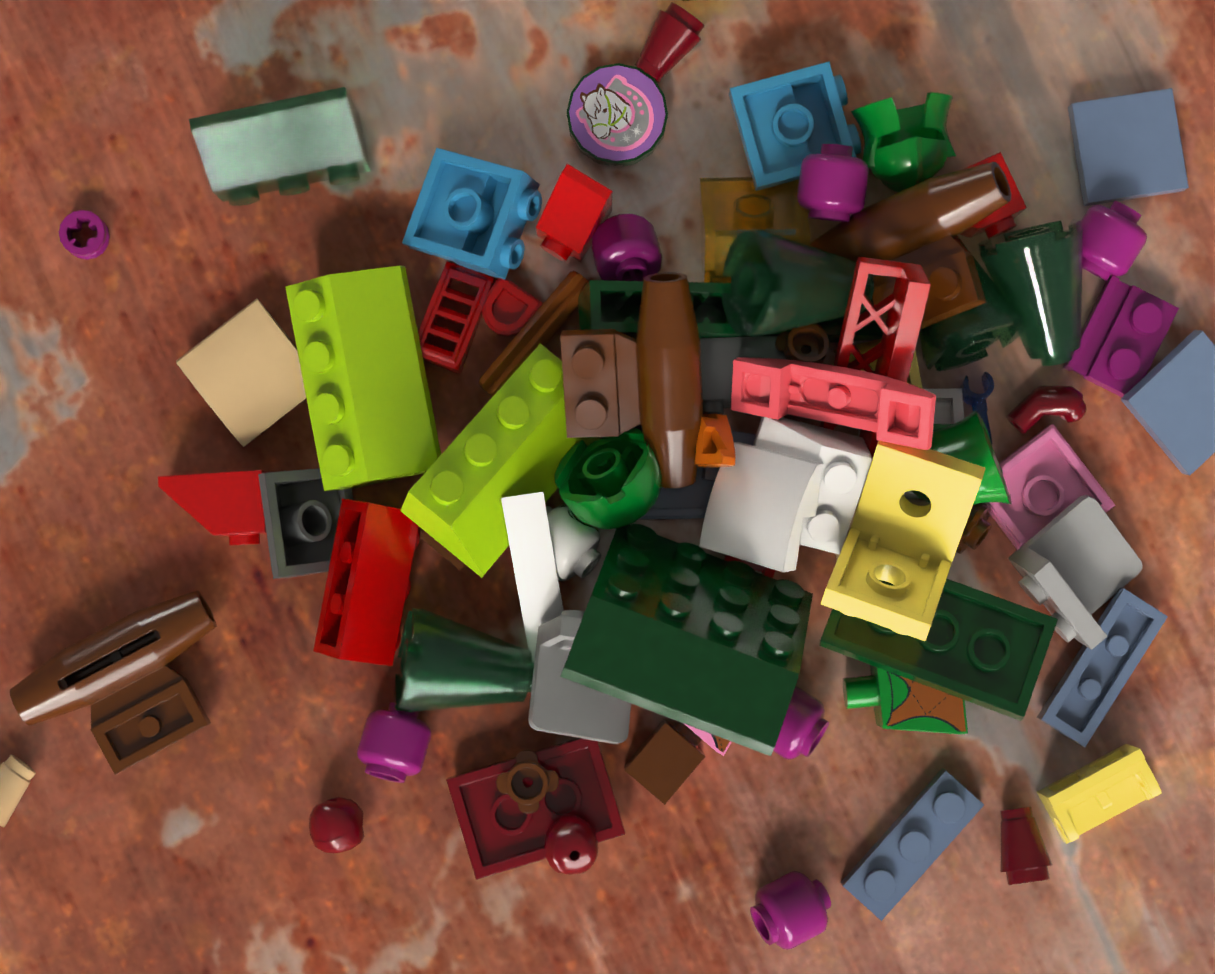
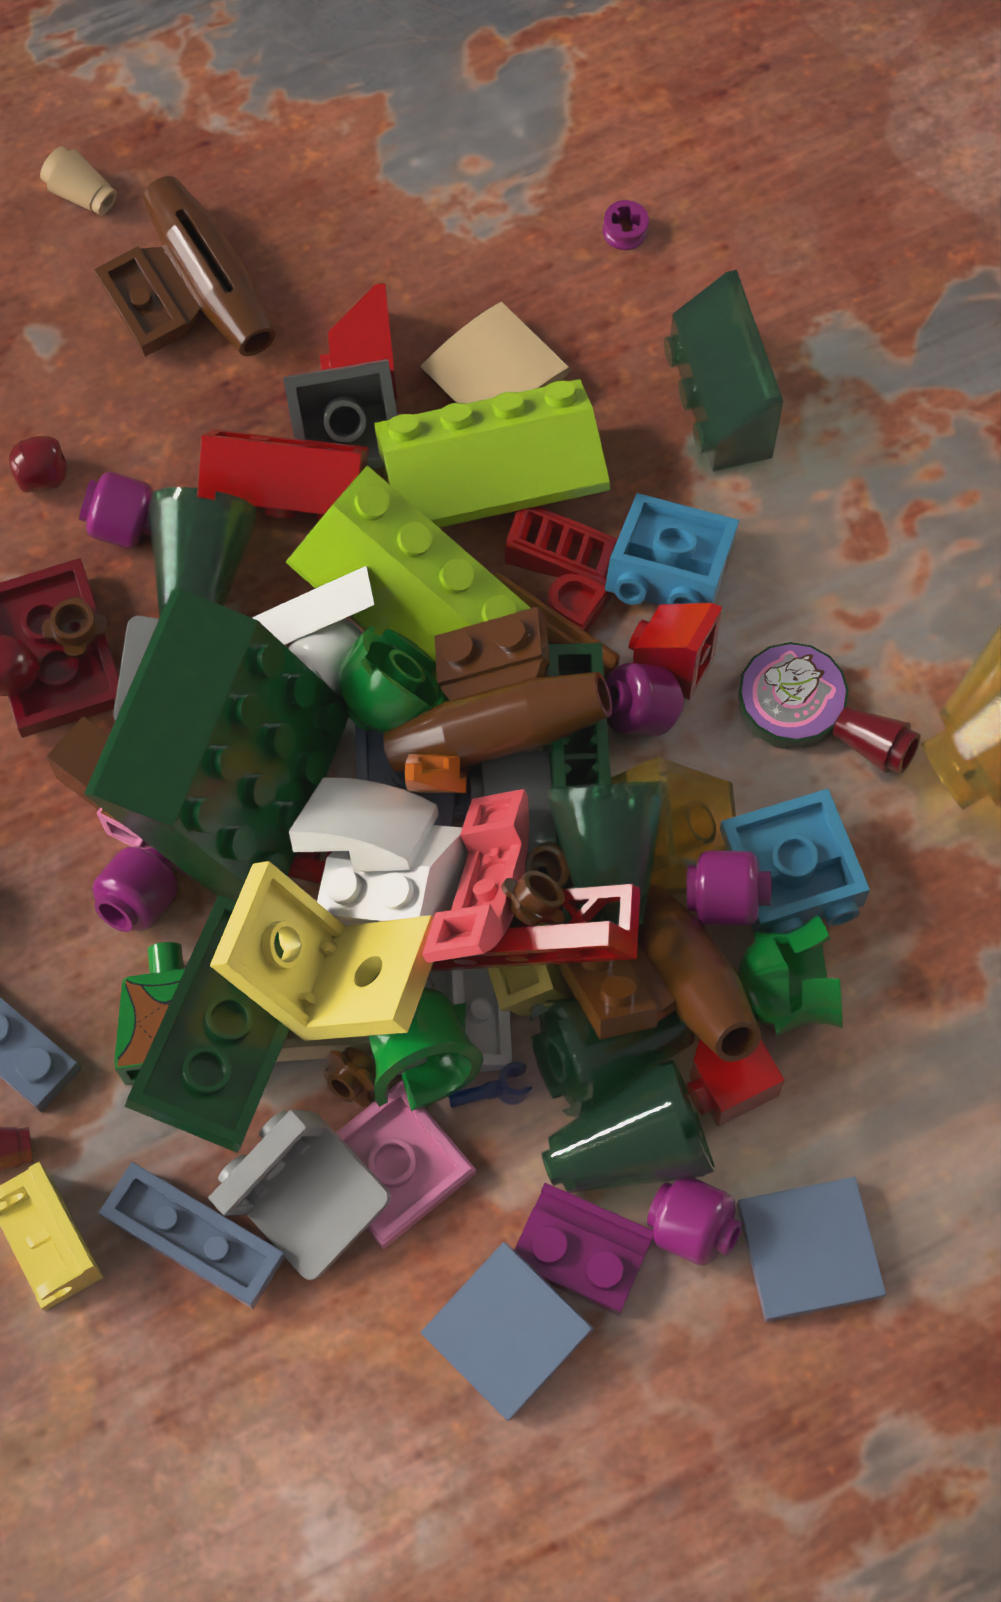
camera: 90 degrees right, 20 degrees down
dark red arm [1006,386,1087,434] -> none
none -> reddish brown plate [501,870,565,926]

